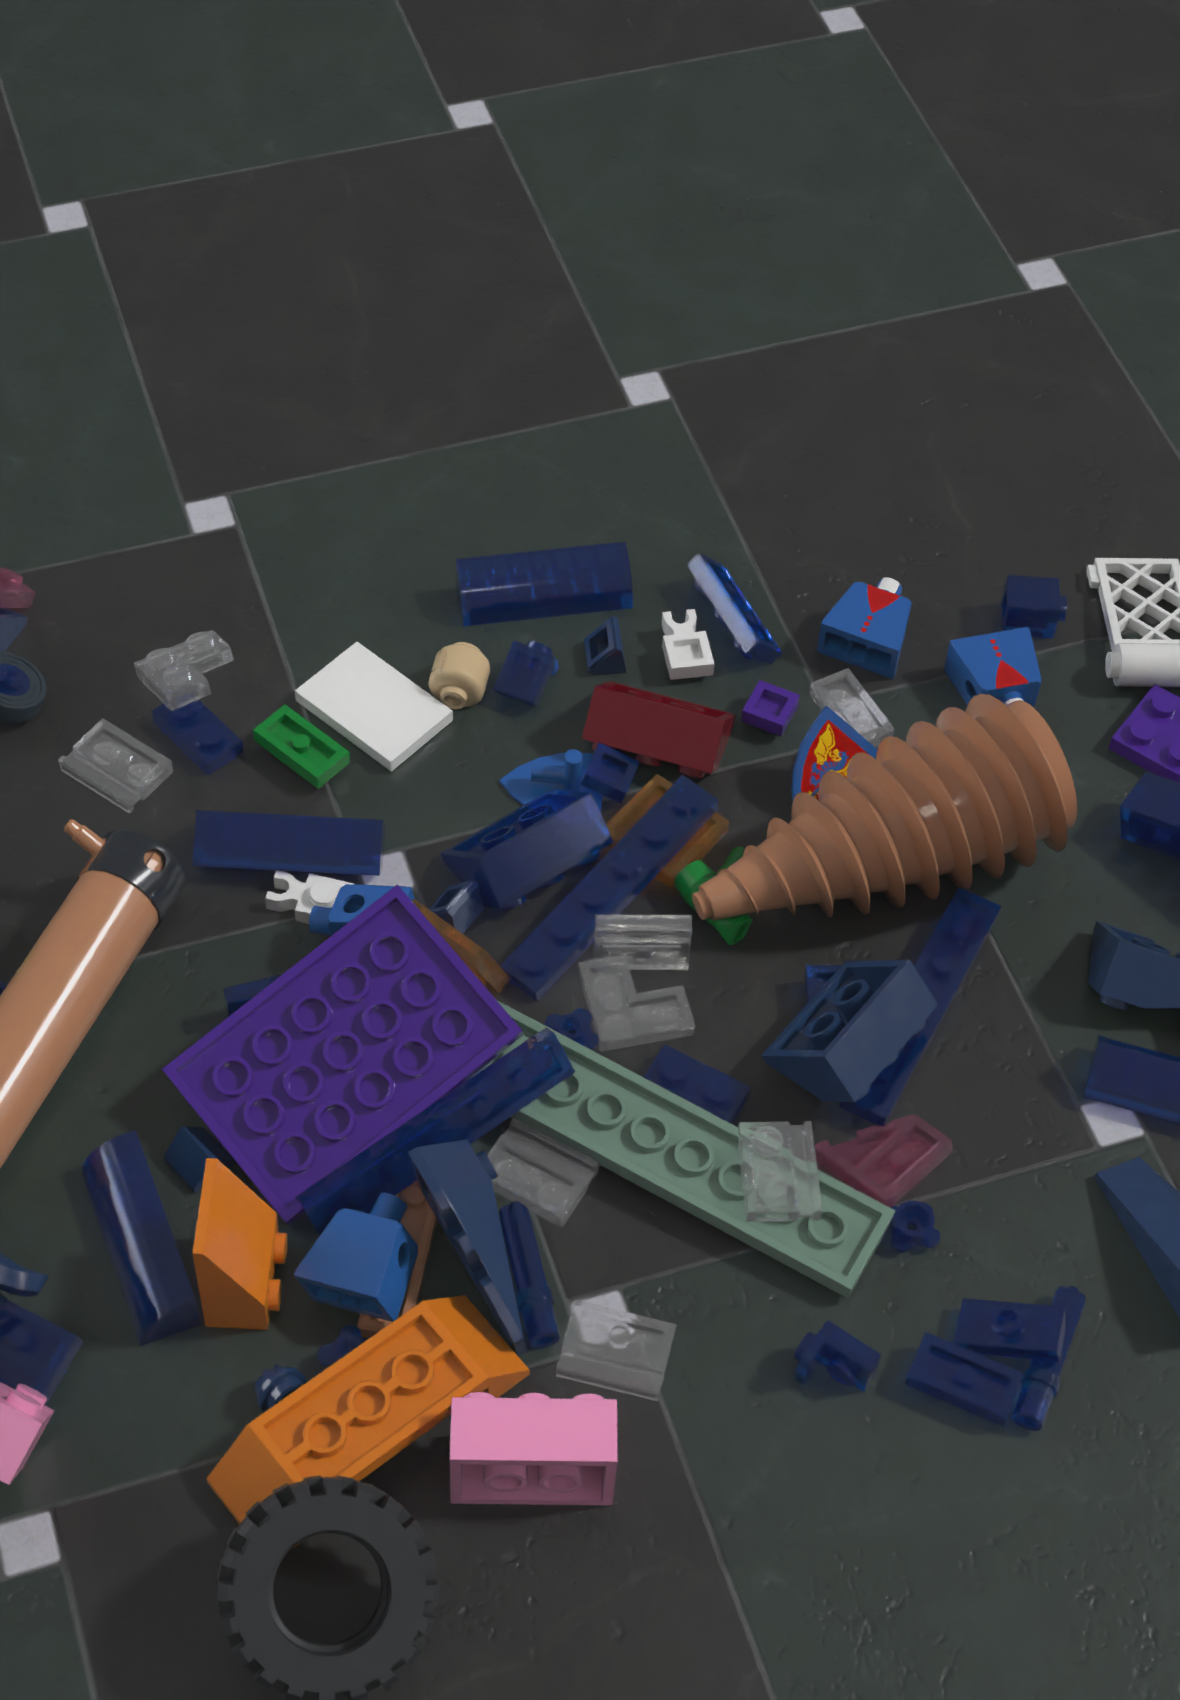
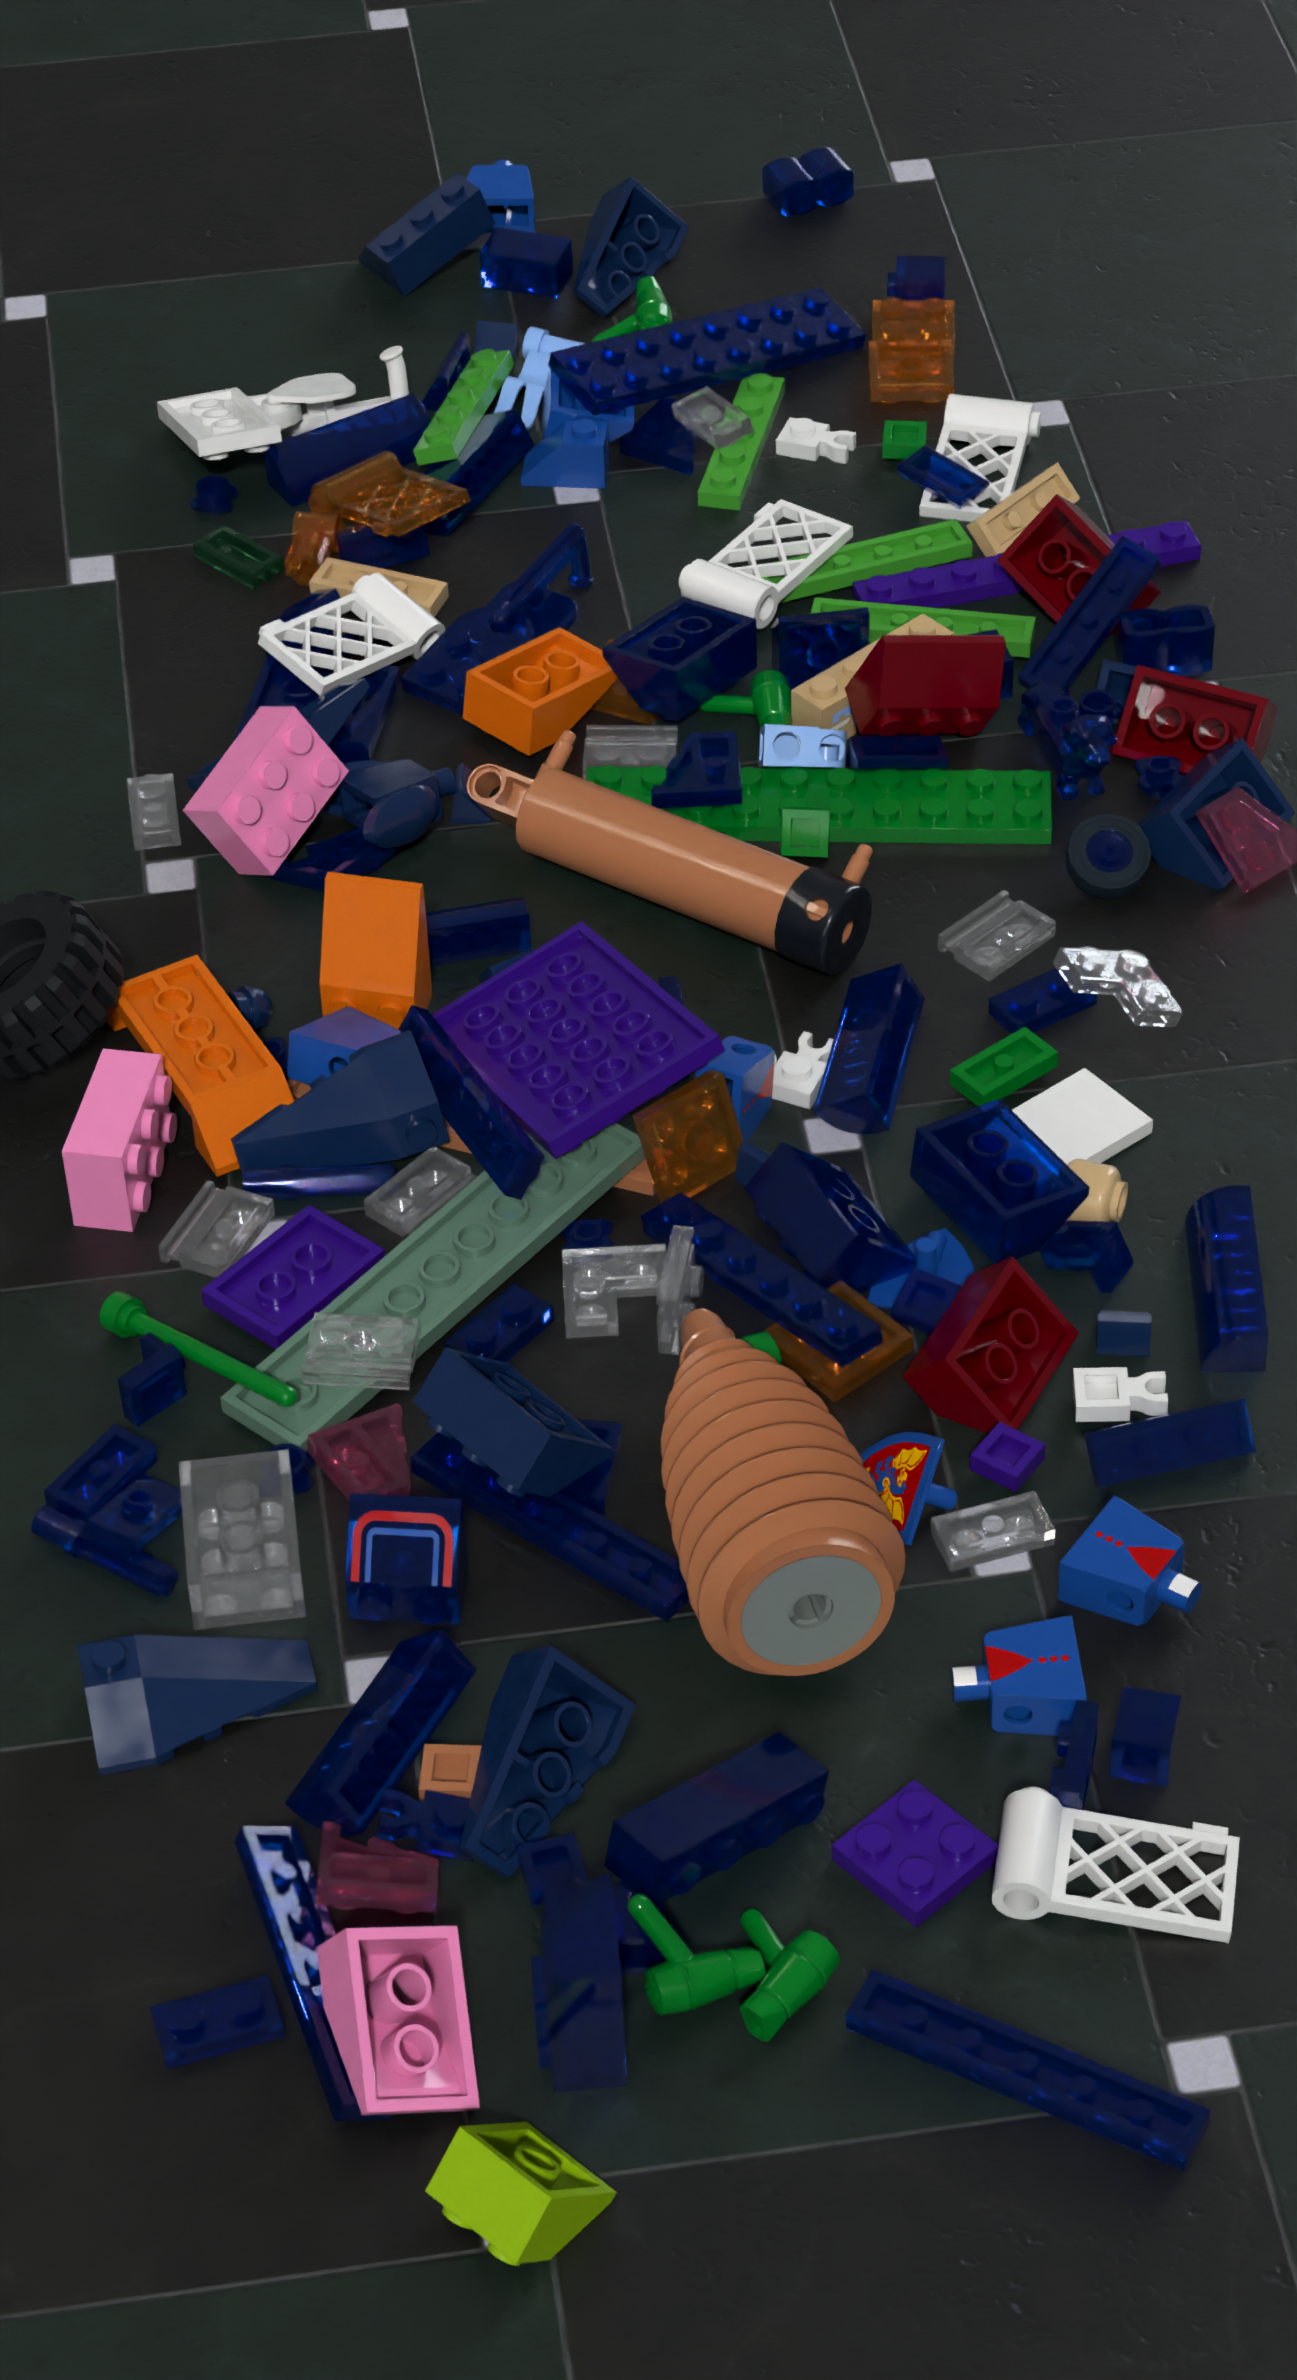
camera: 105 degrees right, 10 degrees down
none -> green piece [99,1291,298,1407]
none -> clear brick [179,1449,306,1630]
none -> dark purple plate [201,1205,385,1349]
none -> clear blue slope [345,1493,469,1624]
none -> clear blue slope [910,1099,1090,1264]
none -> clear blue plate [1049,1700,1100,1830]

